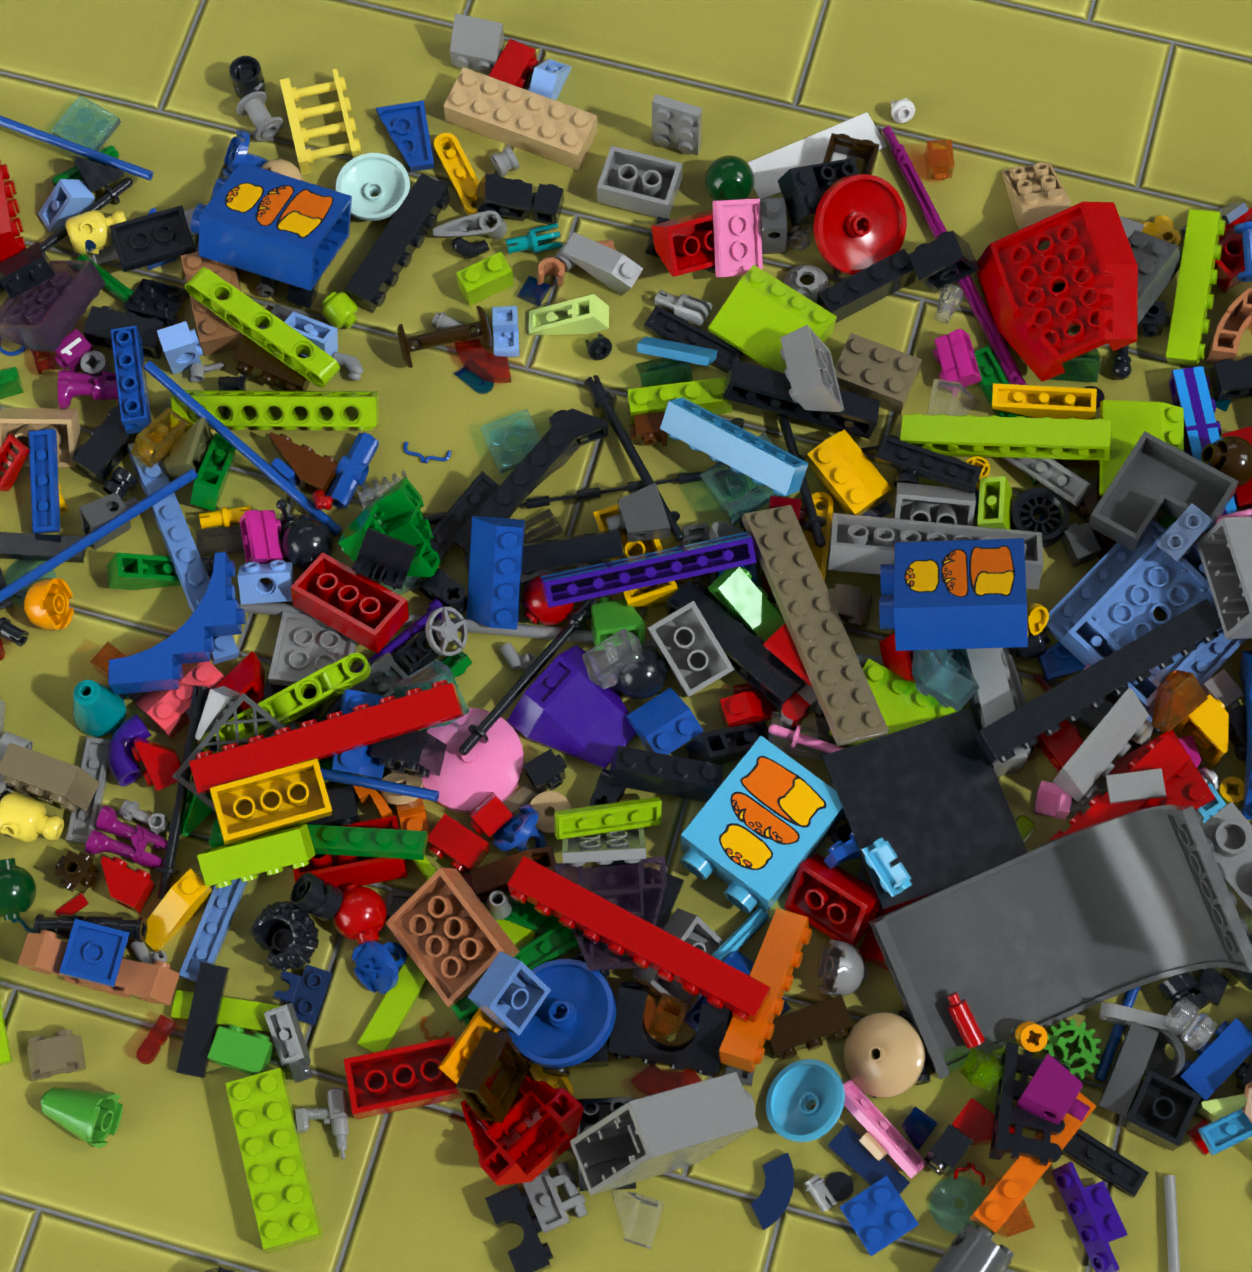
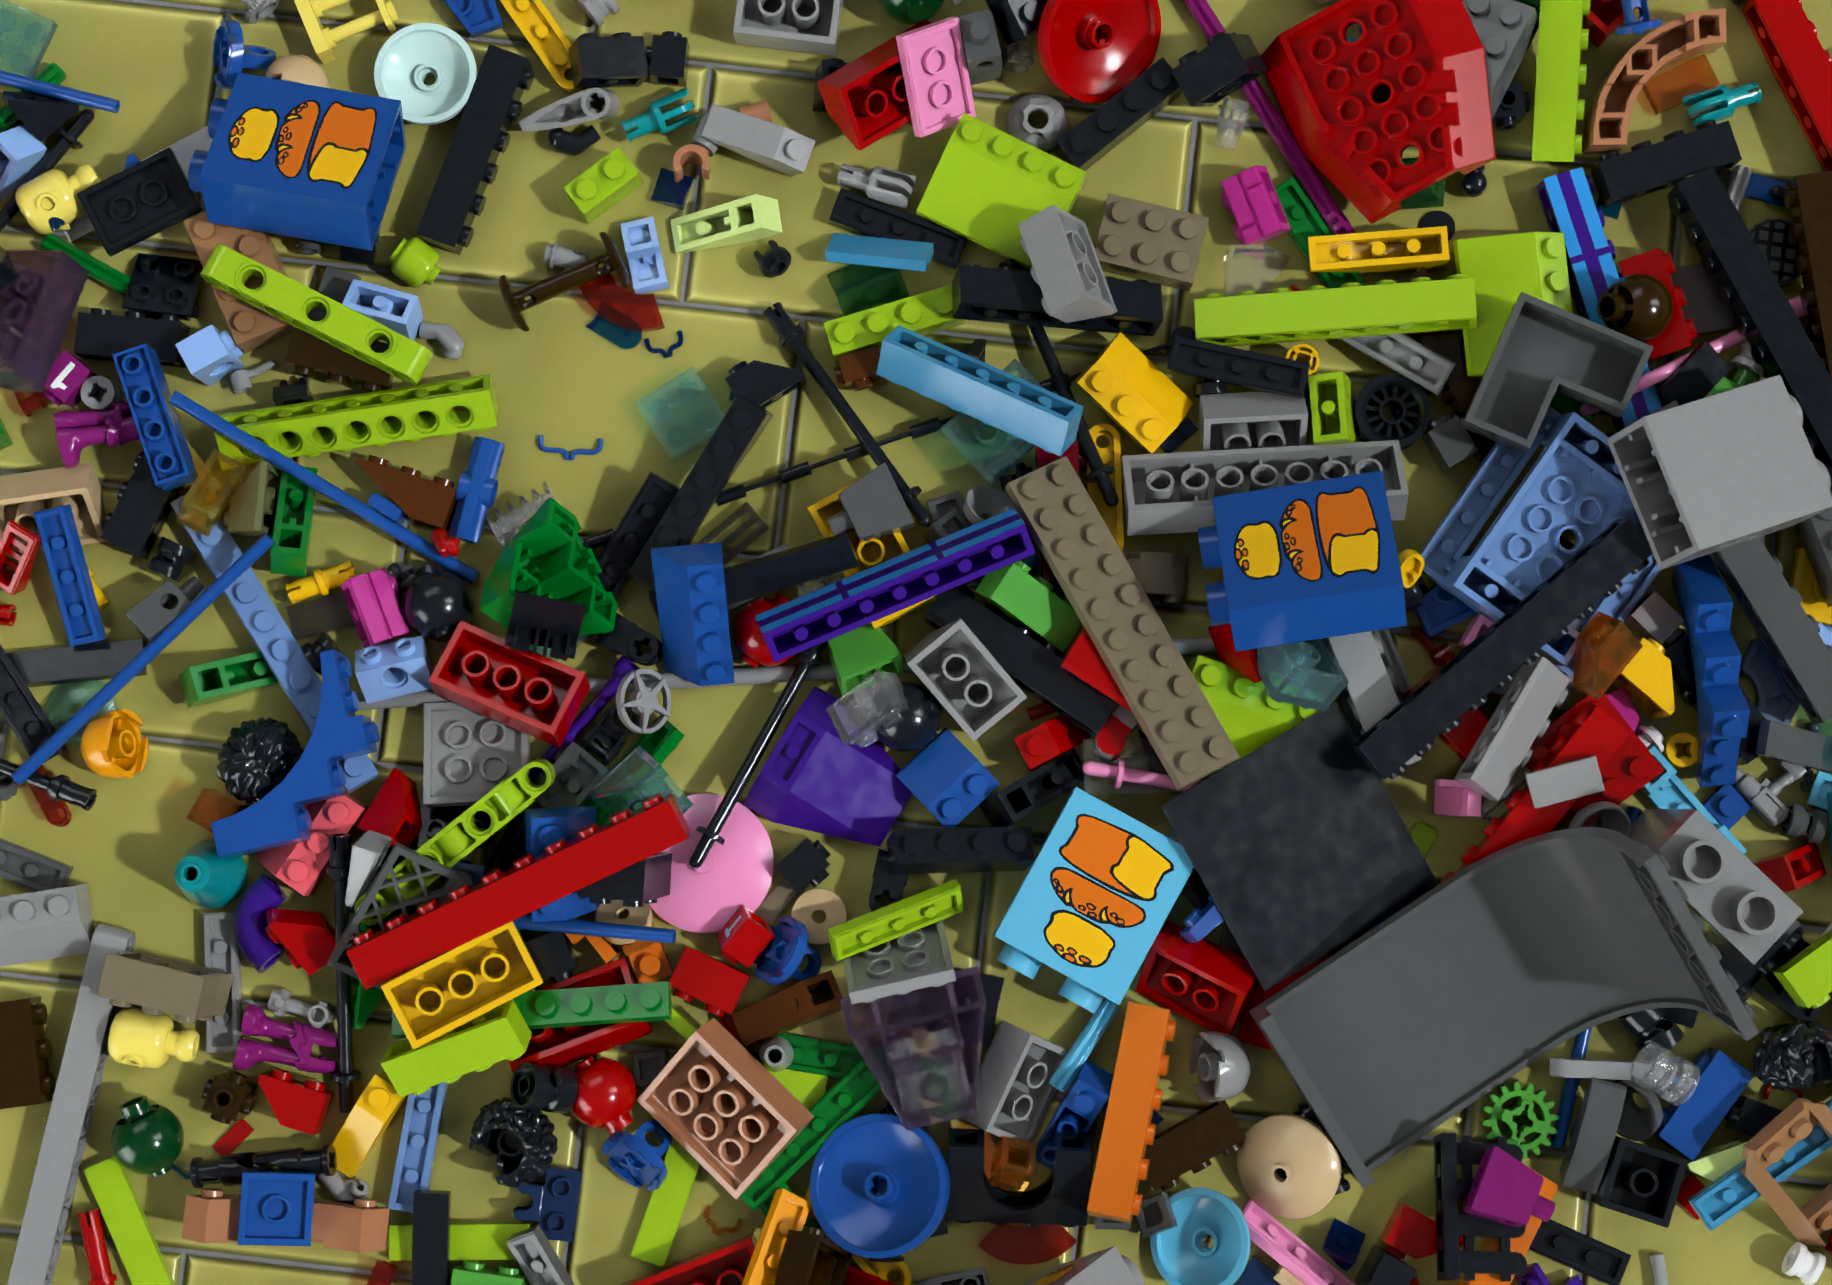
camera: 10 degrees left, 15 degrees up
medium blue brick [468,951,551,1036] -> none
light grey arm [500,643,537,671] -> none
red brick [507,856,771,1023] -> none
medium azure hinge [862,838,912,897] -> none
red cylinder [947,992,985,1049] -> none
clear neon green brick [960,1048,1002,1091] -> none
light orange wheel [1015,1021,1048,1052] -> none
sand blue brick [1156,503,1213,564] -> none
none -> black hair [217,717,303,804]
none -> clear blue piece [644,330,683,358]
none -> dark grey tile [1135,1192,1178,1238]

